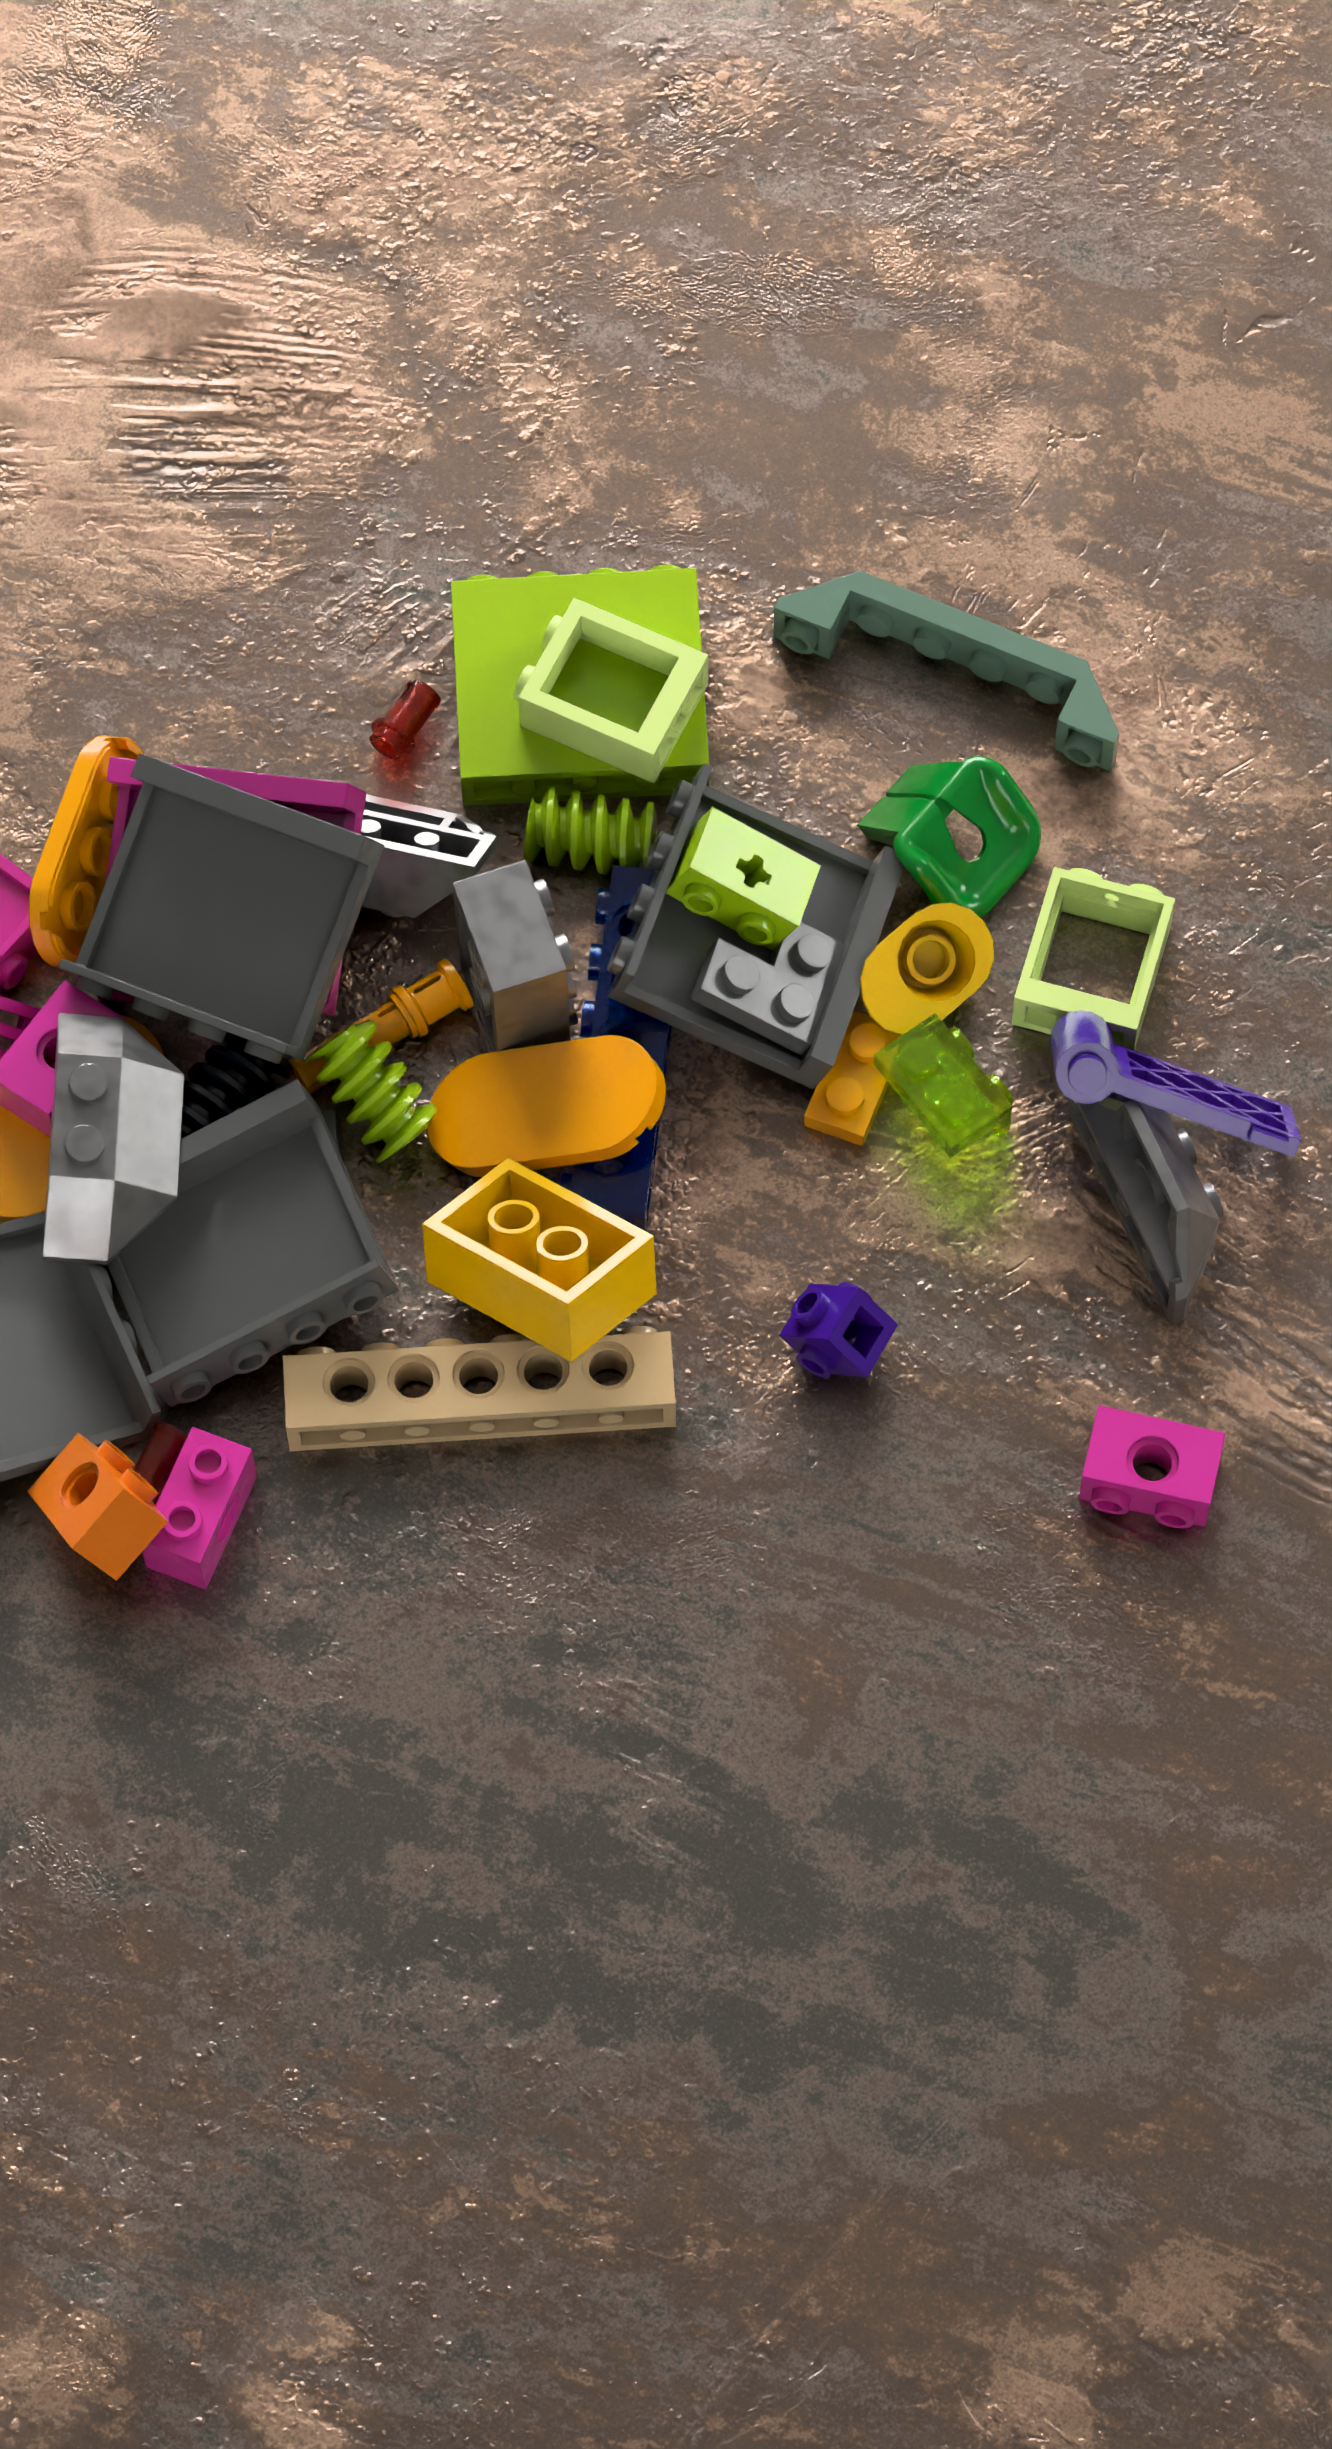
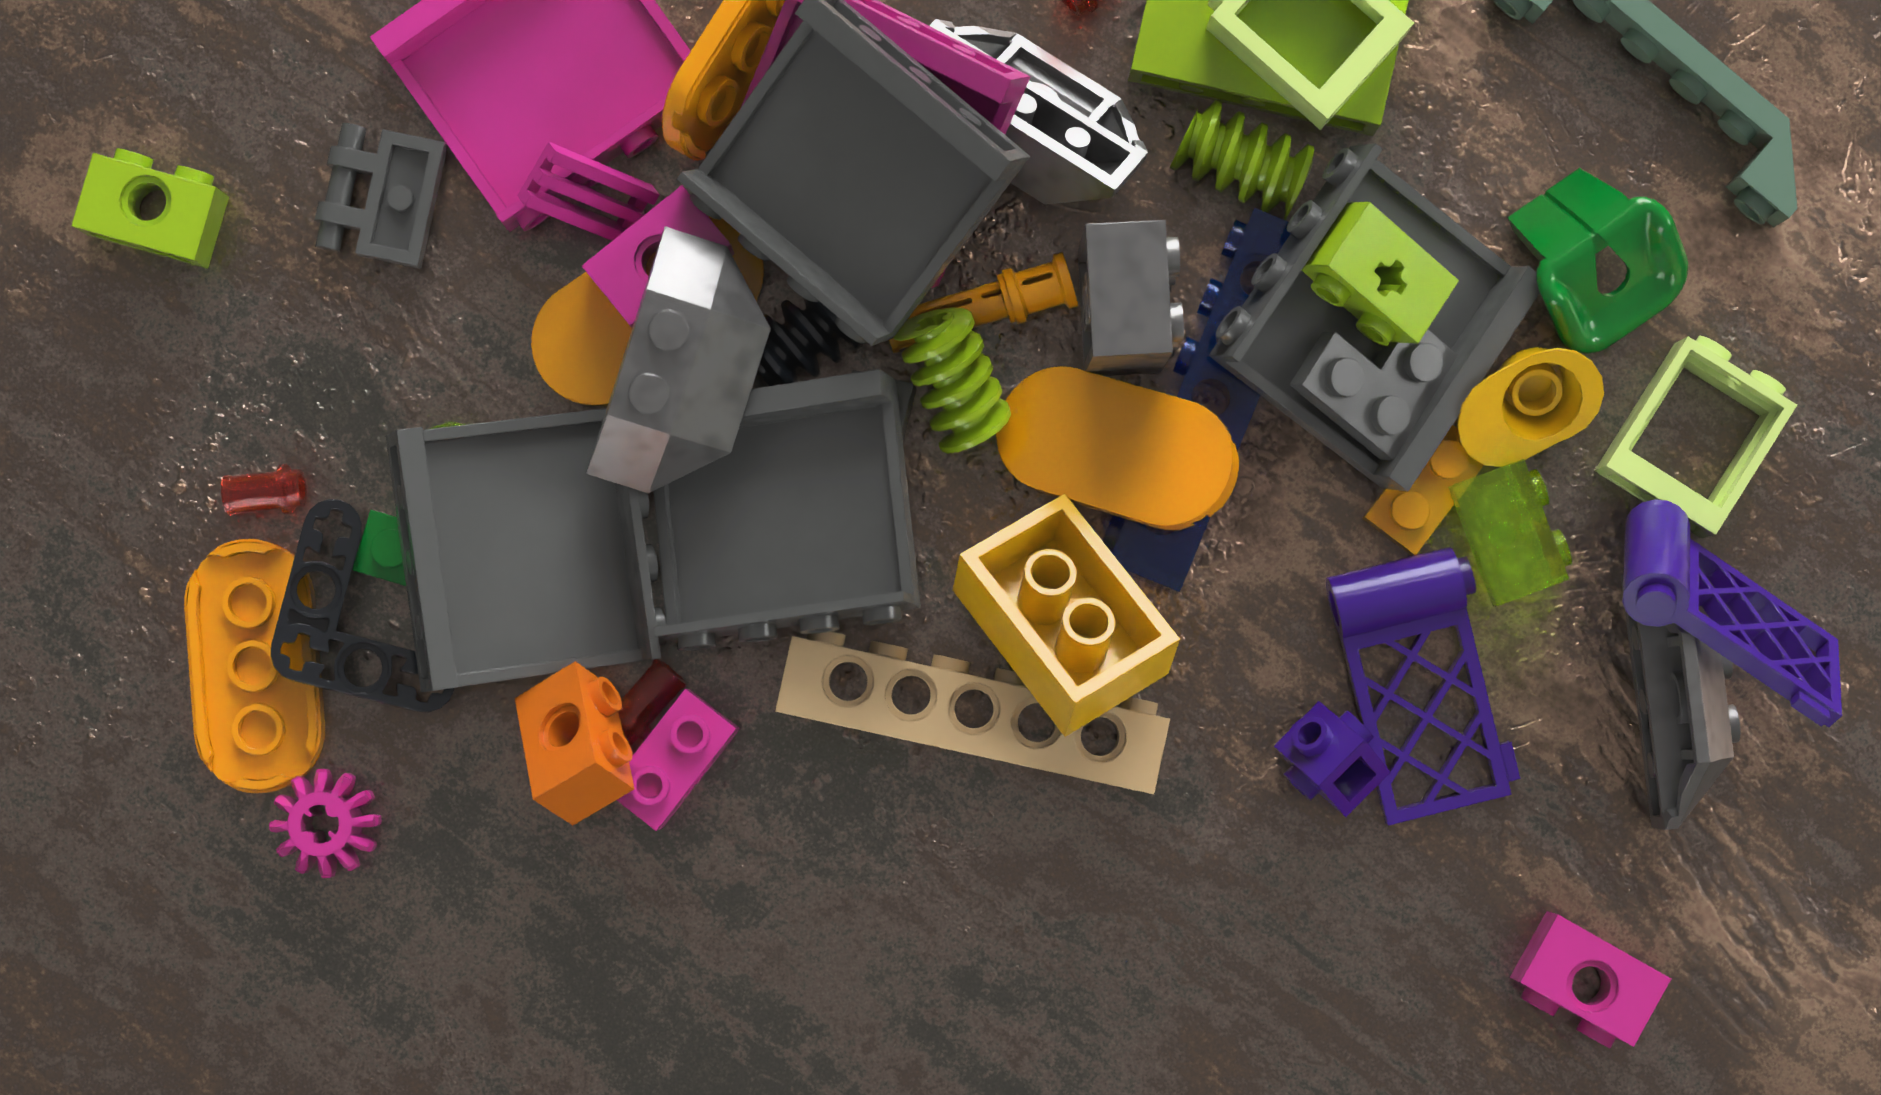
camera: 15 degrees right, 20 degrees up
none -> dark purple piece [1326,547,1521,826]

